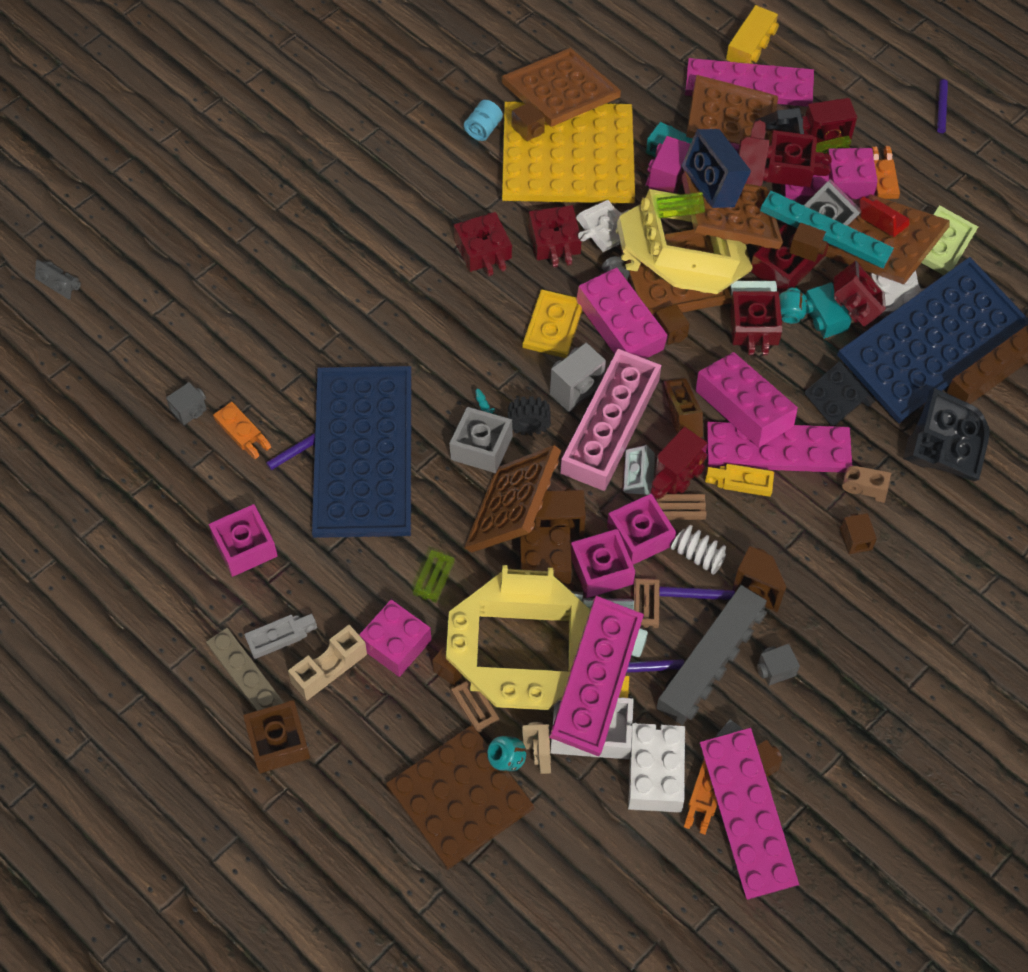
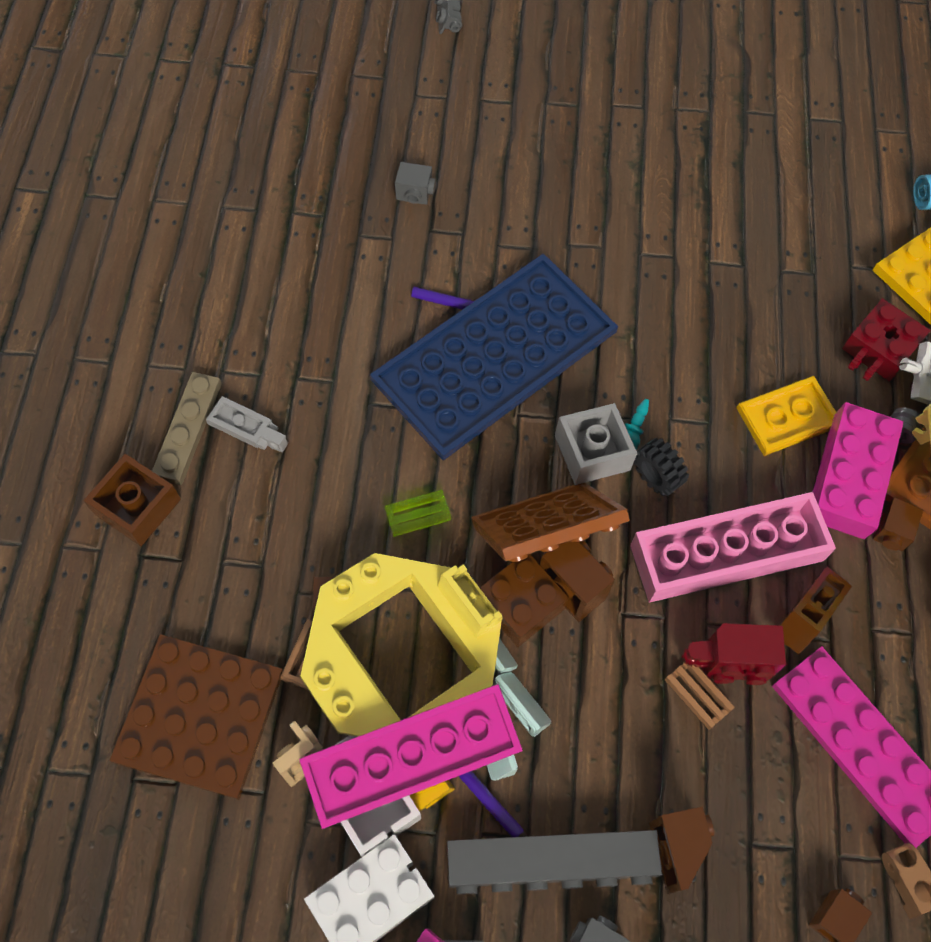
camera: 50 degrees right, 5 degrees up
dark pink brick [209,504,278,577] -> none
orange hinge [213,402,271,459] -> none
tan arch [288,625,367,701] -> none
dark pink brick [359,600,431,677] -> none
dark red hinge [454,212,512,276] -> none
teal head [487,736,527,771] -> none
light grey brick [550,343,606,412] -> none
dark pink brick [571,529,635,598] -> none
dark pink brick [607,493,676,565] -> none
light aqua slope [623,445,655,495] -> none
medium nougat tile [634,578,659,628] -> none
dark purple bar [659,586,735,600] -> none
white piece [671,524,726,575] -> none
dark pink brick [696,352,798,448] -> none
yellow hinge [705,464,774,497] -> none

